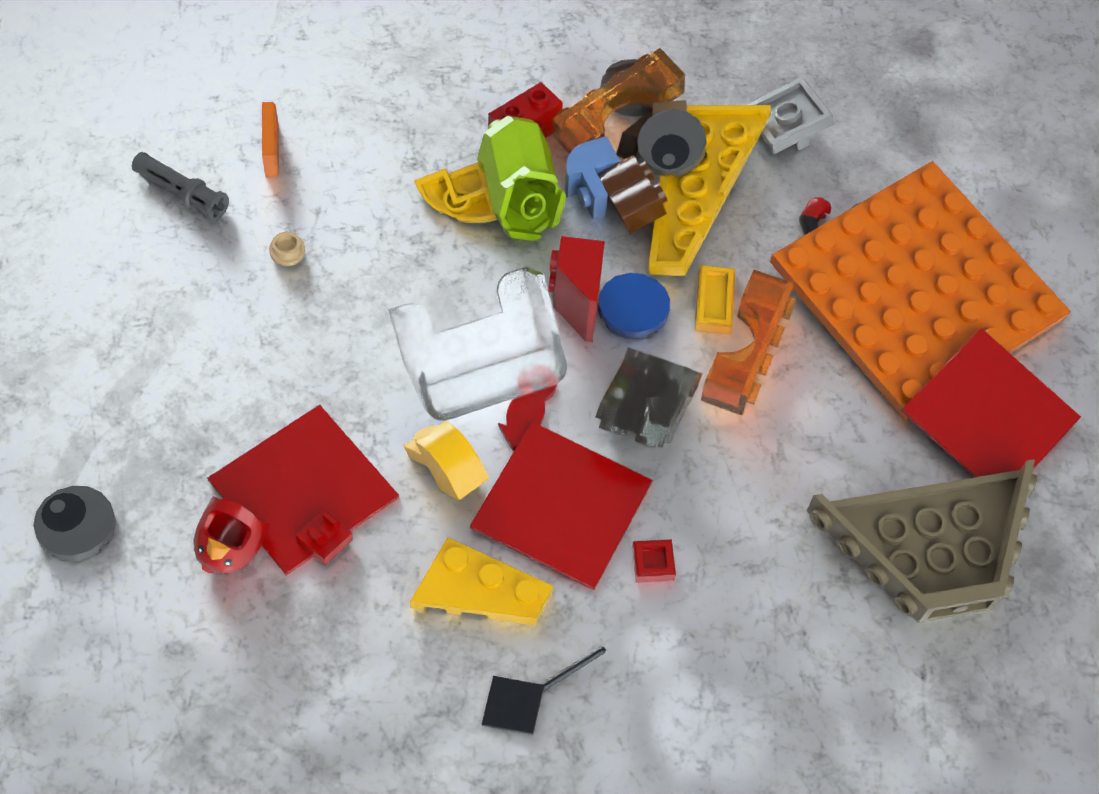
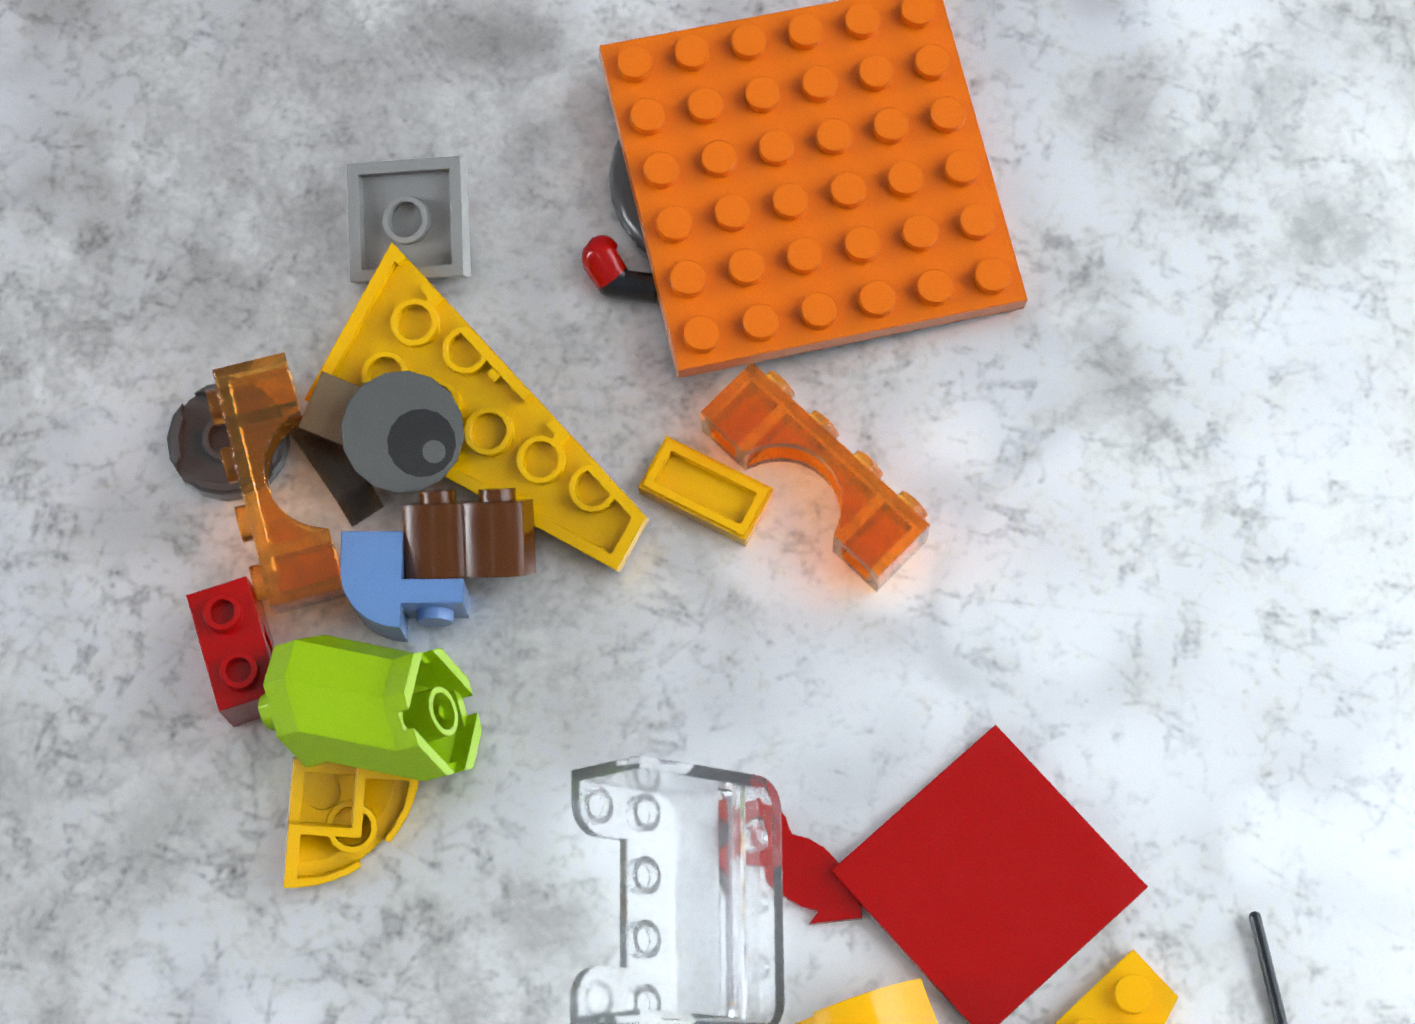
camera: 60 degrees left, 15 degrees up
red slope [548,236,605,342] -> none
clear smoke brick [595,347,703,448] -> none
blue tile [598,273,670,339] -> none
red tile [632,539,676,583] -> none
dark tan piece [806,459,1037,623] -> none
red piece [901,328,1081,478] -> none

